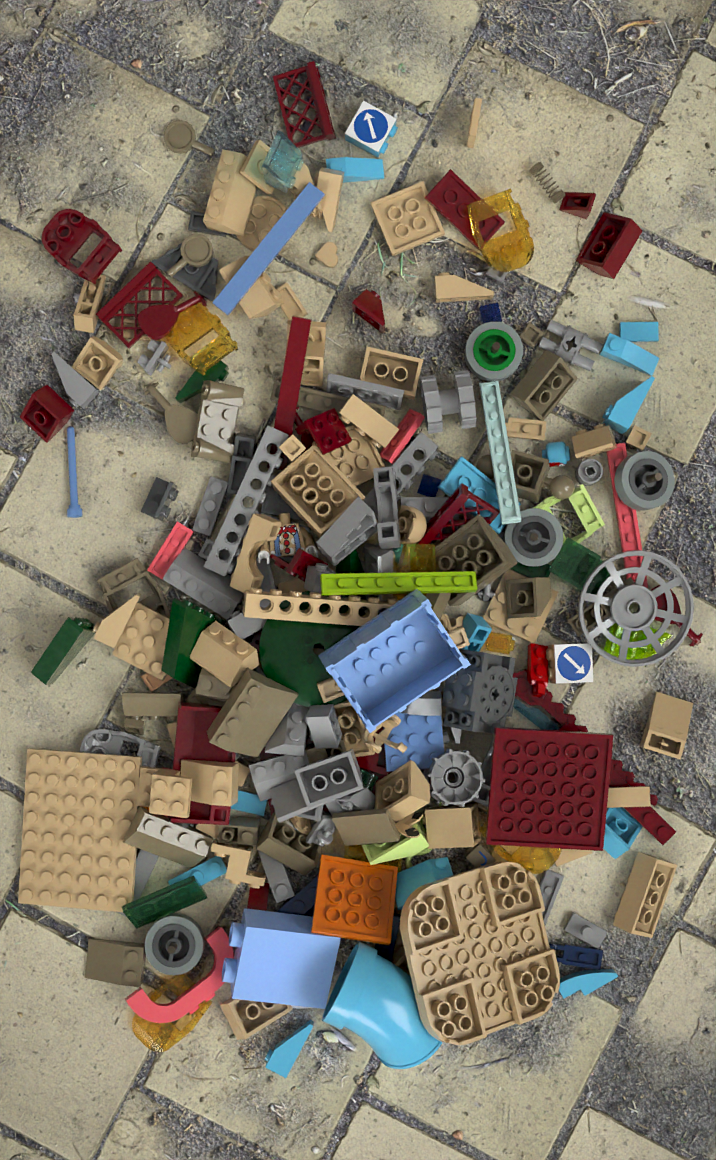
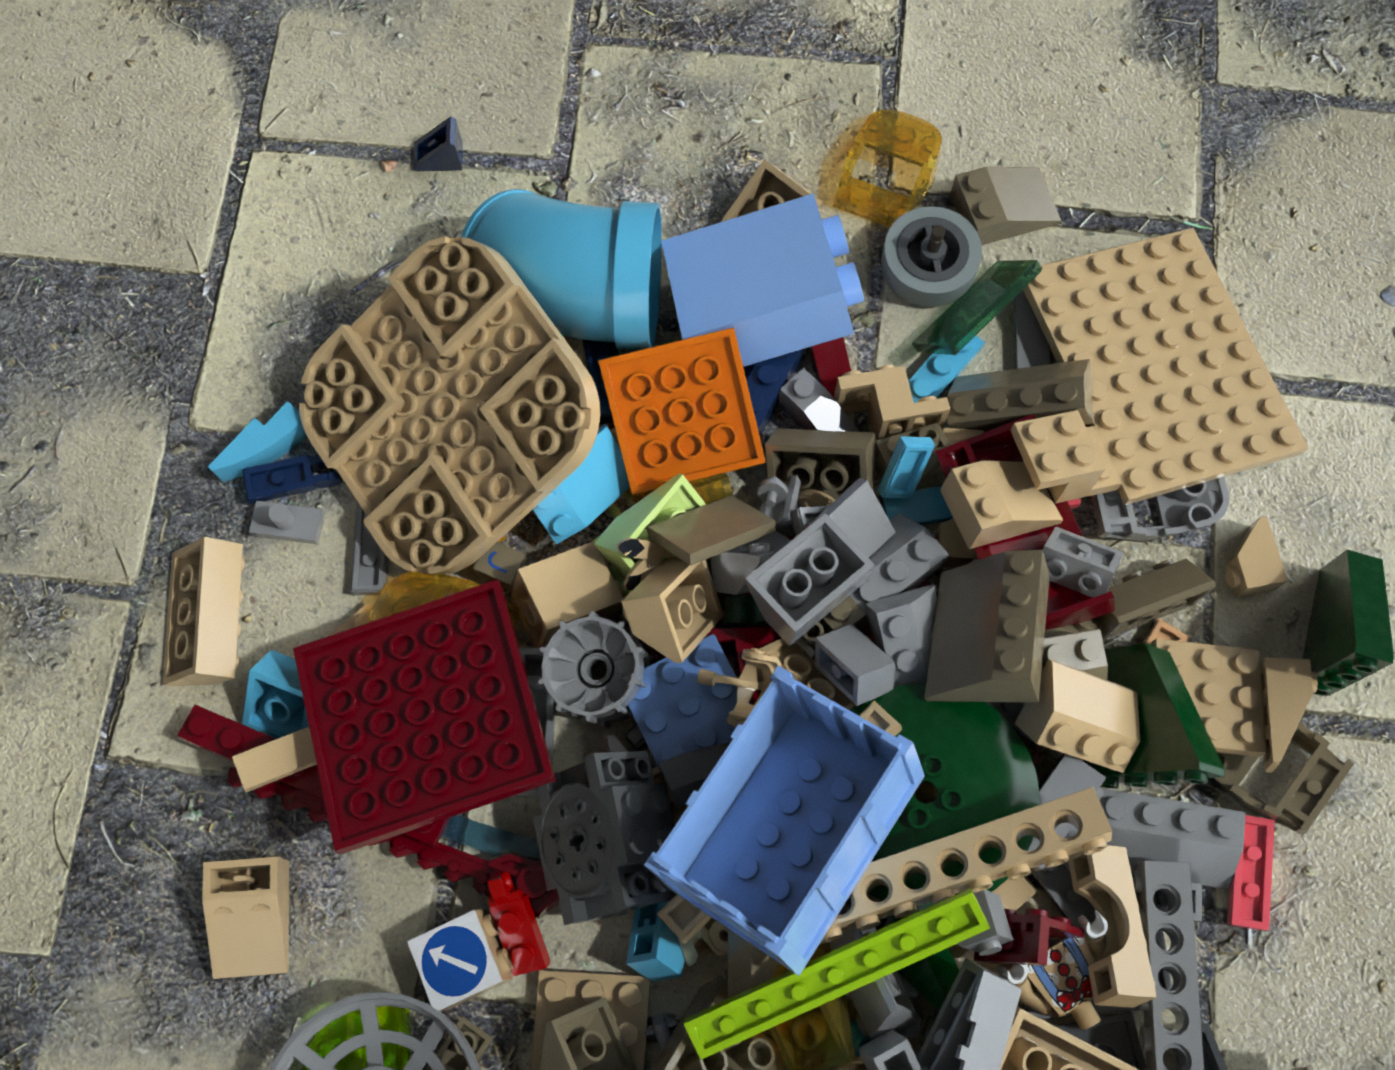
camera: 160 degrees right, 15 degrees down
dark tan tile [124,718,145,735] -> none
coral arch [125,926,234,1023] -> none
dark grey bracket [141,477,179,521] -> none
light grey plate [192,476,228,537] -> none
medium azure slope [264,1020,314,1078] -> none
clear yellow brick [485,632,515,655] -> none
none -> dark blue slope [413,116,463,172]
none -> medium azure tile [878,436,935,498]
none -> light grey bracket [1043,527,1124,598]
none -> tan slope [1225,516,1288,598]

